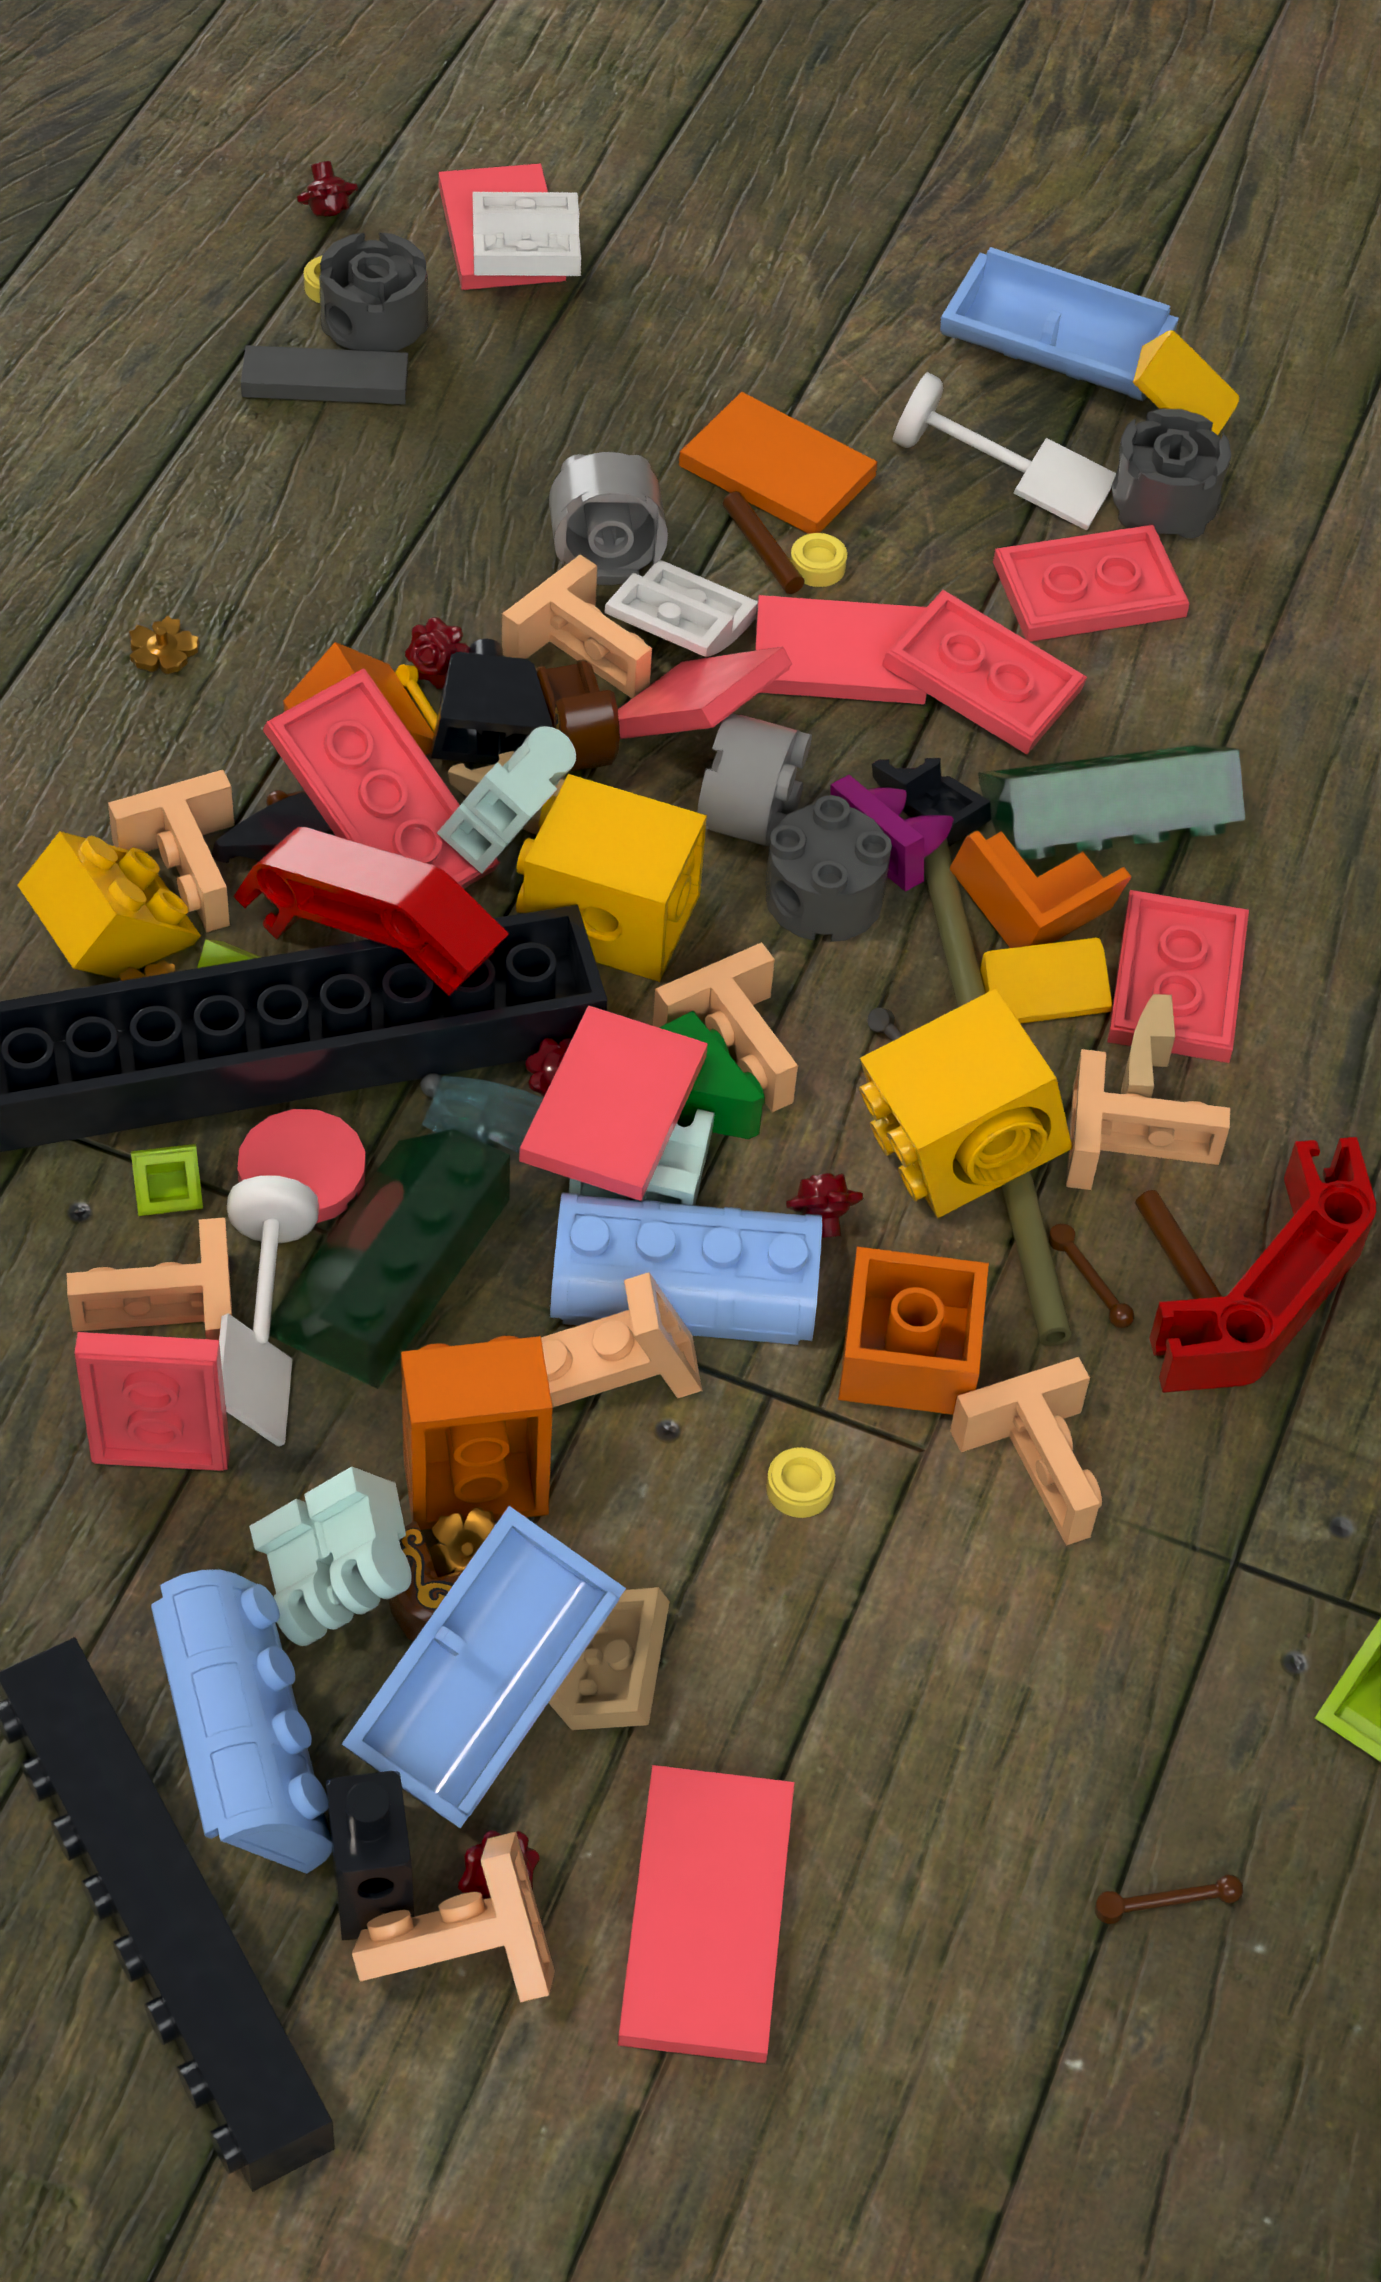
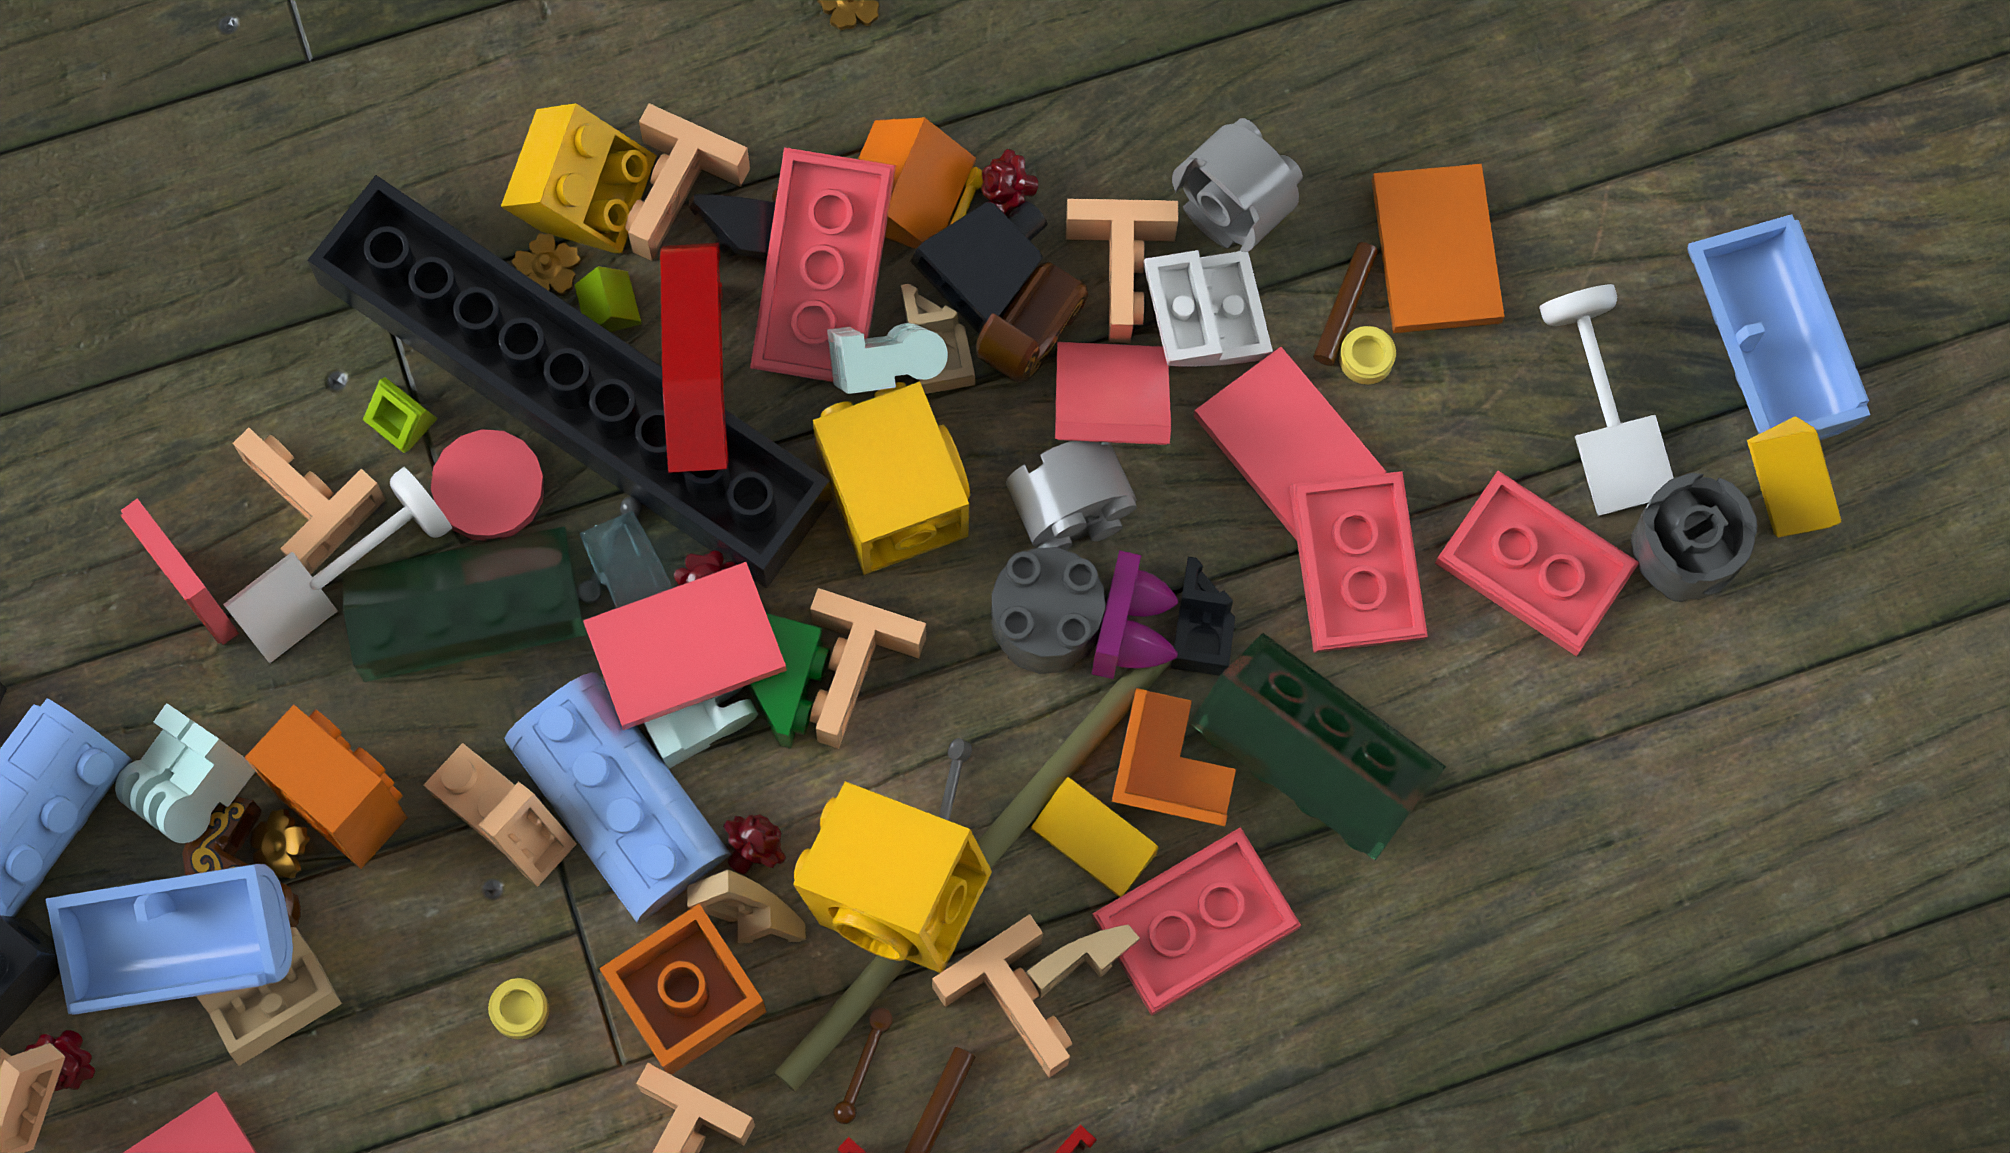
camera: 50 degrees right, 20 degrees up
none -> tan slope [687,870,806,943]

